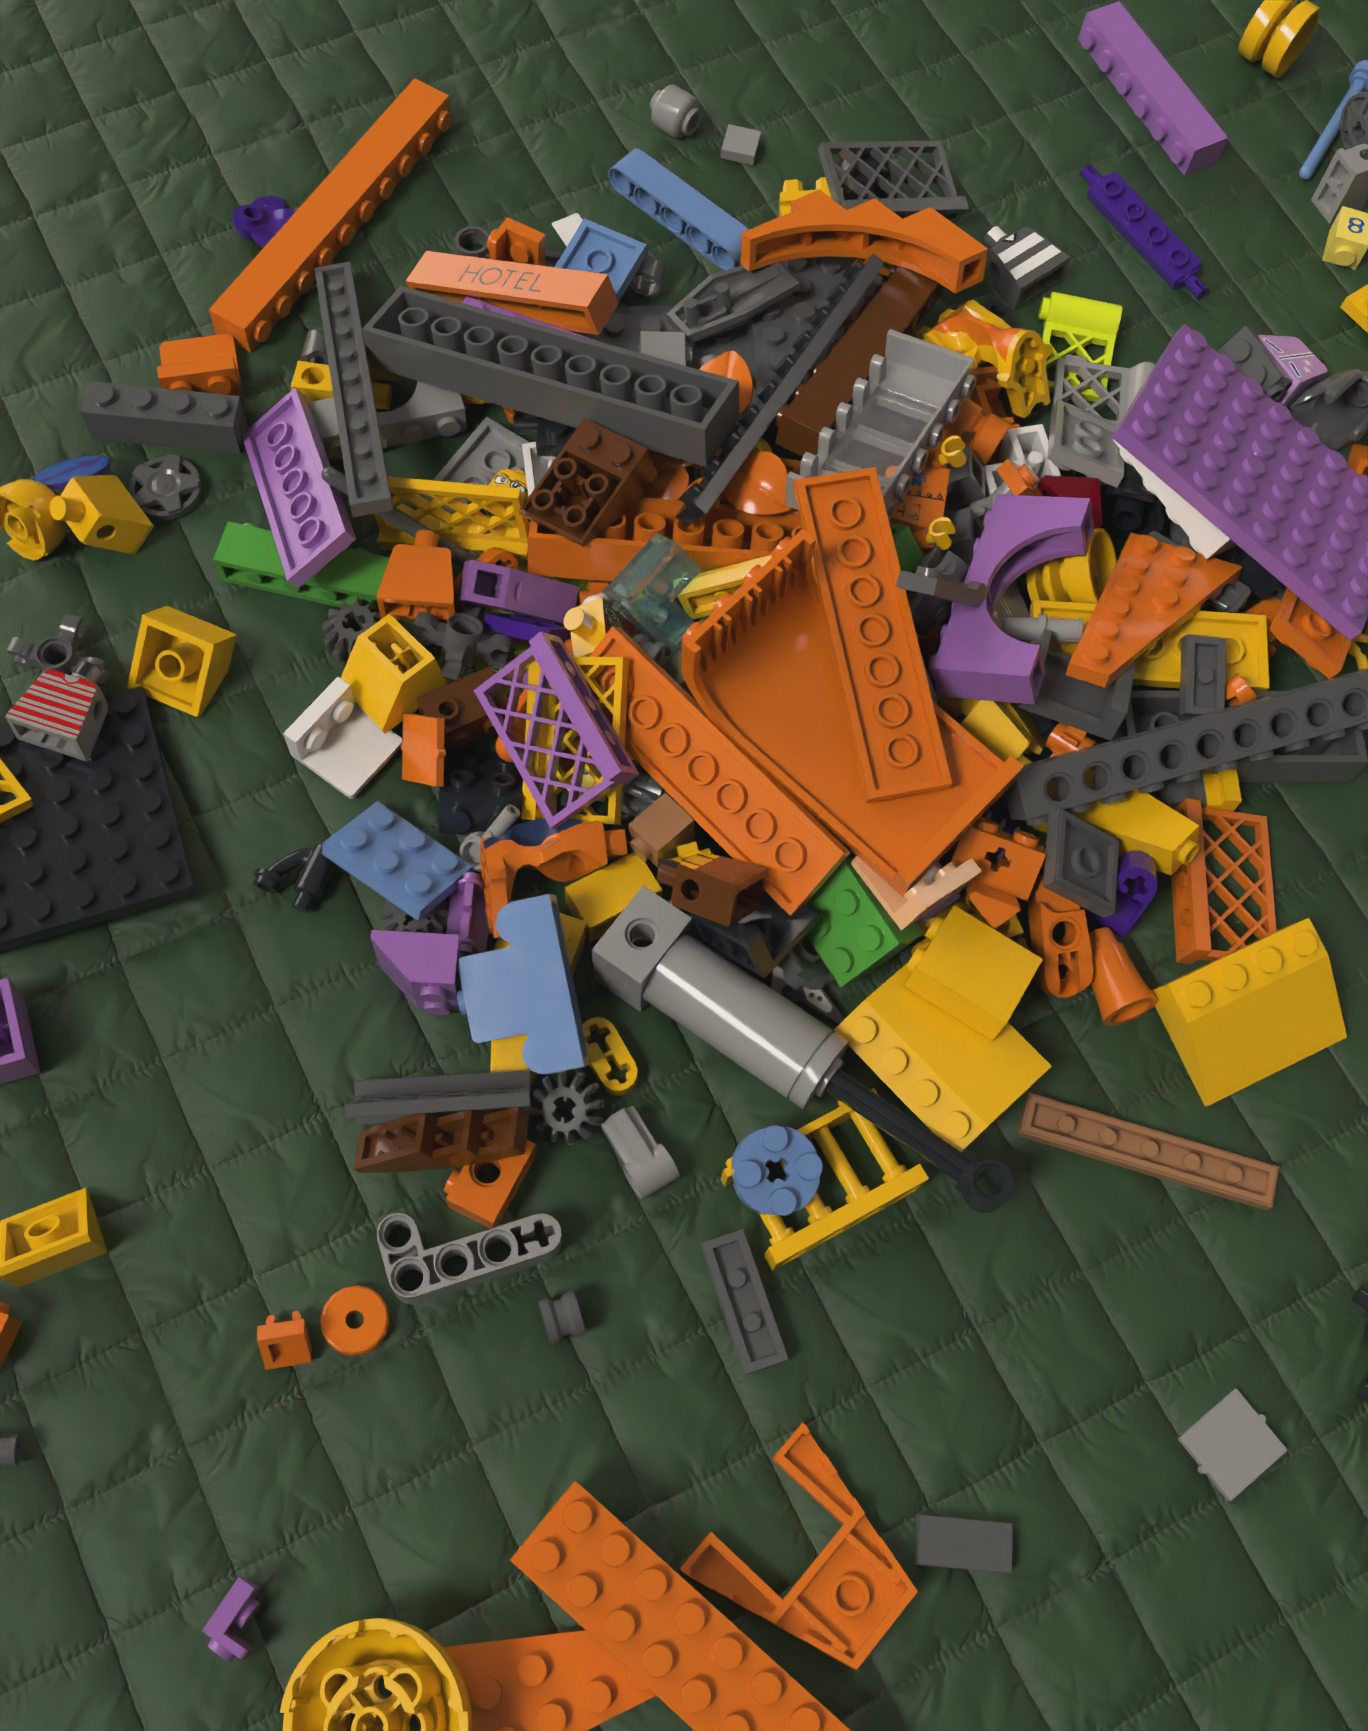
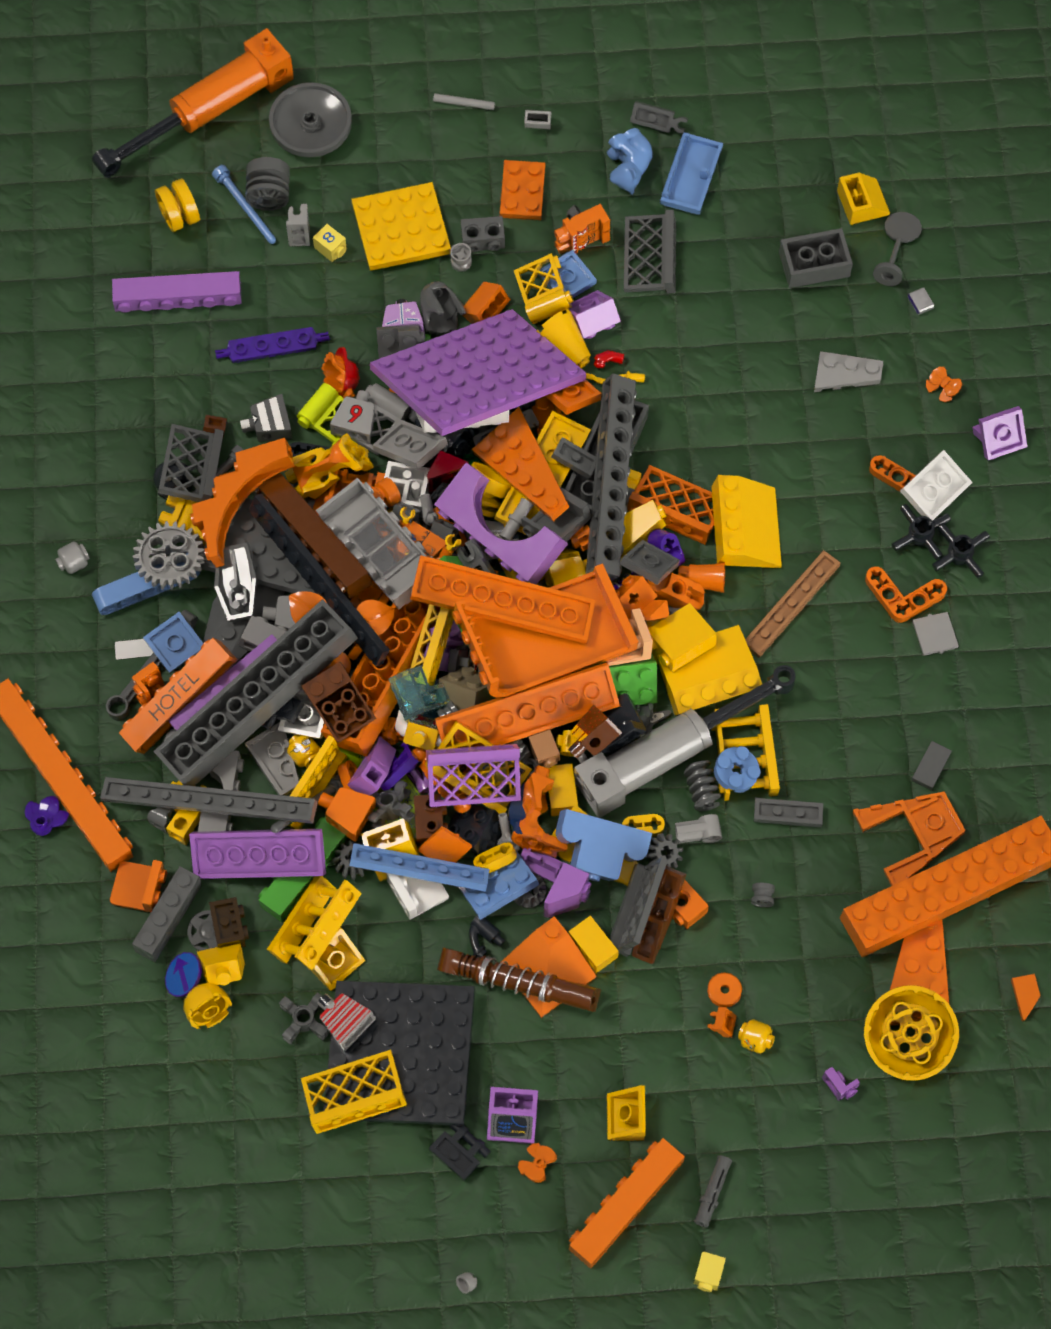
camera: 60 degrees left, 0 degrees up
light grey beam [377,1213,562,1305] -> none
light grey tile [720,124,761,165] -> none
dark grey plate [896,566,986,608] -> none
orange plate [996,459,1043,496] -> none
orange hinge [1225,673,1259,707] -> none
none -> light grey gear [133,521,205,590]
none -> reddish brown plate [203,415,227,438]
none -> dark brown bracket [209,897,249,948]
none -> yellow fence [267,876,362,970]
none -> hair [321,347,360,398]
none -> light grey torso [330,390,375,444]
none -> medium blue plate [349,843,489,892]
none -> reddish brown piece [437,947,601,1012]
none -> yellow beam [473,842,517,873]
none -> orange slope [500,916,596,1018]
none -> yellow panel [568,915,619,973]
none -> dark grey piece [684,760,721,812]
none -> yellow head [738,1019,775,1054]
none -> orange beam [865,567,947,623]

